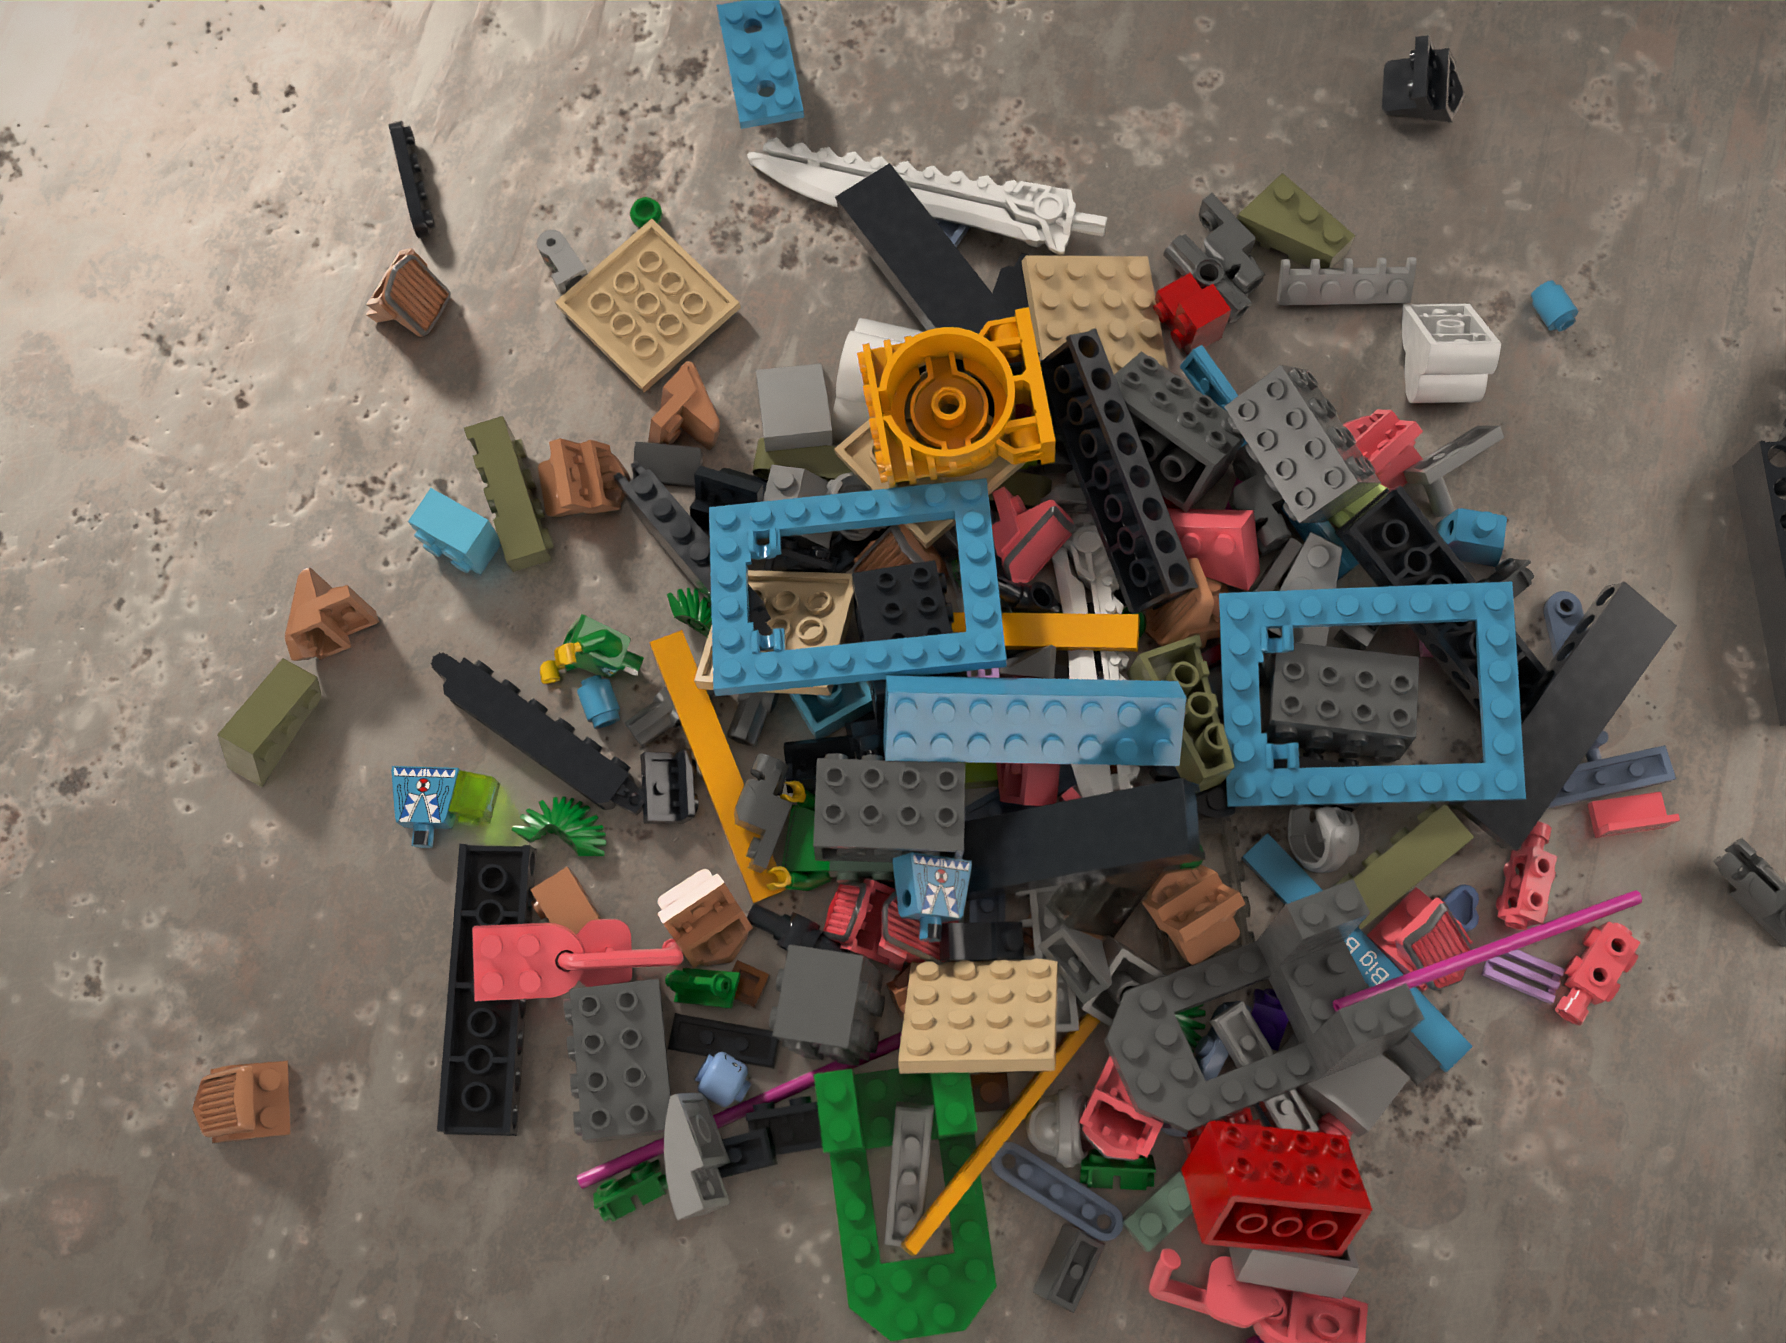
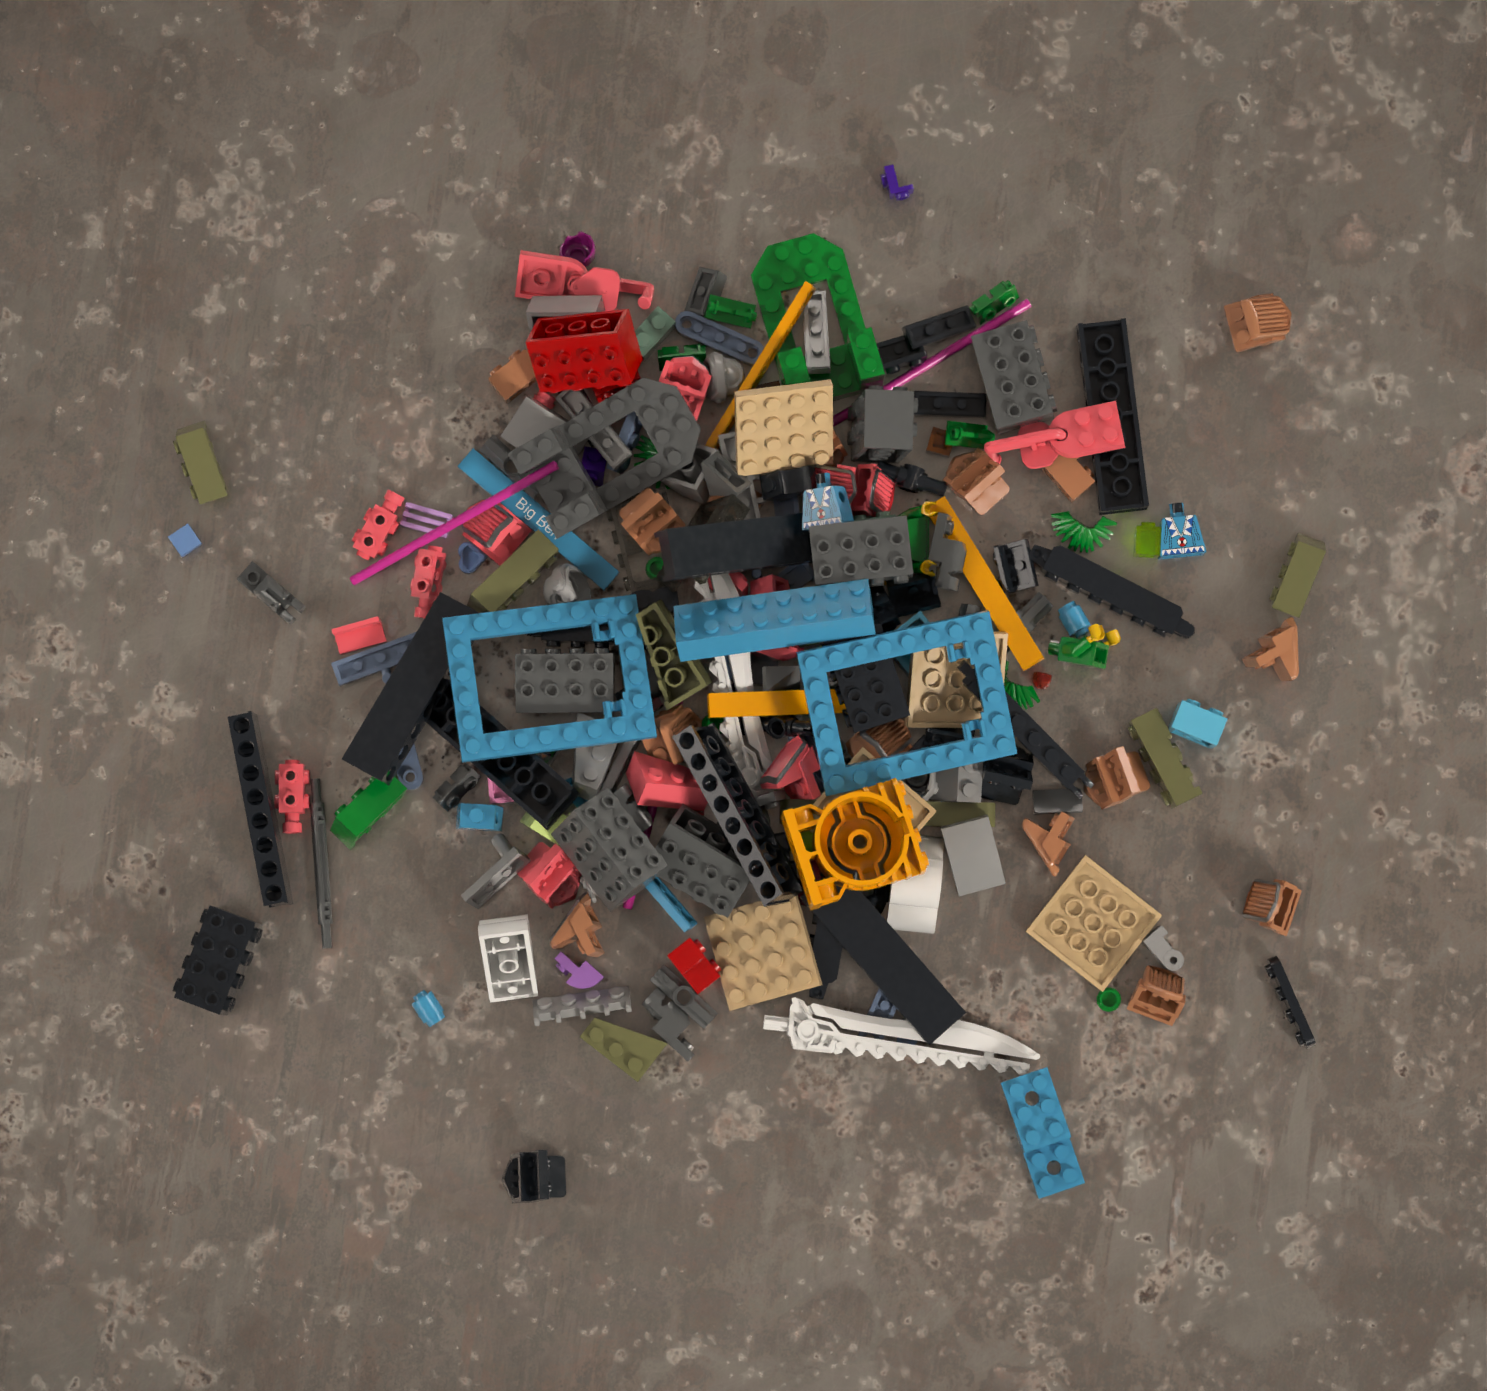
camera: 170 degrees right, 10 degrees up
light grey slope [664,1093,730,1220] -> none
light blue head [694,1052,751,1107] -> none
none -> coral brick [274,760,310,834]
none -> dark grey axle [310,779,333,949]
none -> green wedge [330,771,407,850]
none -> nougat brick [488,348,537,404]
none -> nougat piece [550,892,605,958]
none -> medium lavender brick [554,952,604,989]
none -> green hinge [705,294,757,329]
none -> clear red hinge [1032,671,1052,690]
none -> nougat piece [1127,965,1186,1026]

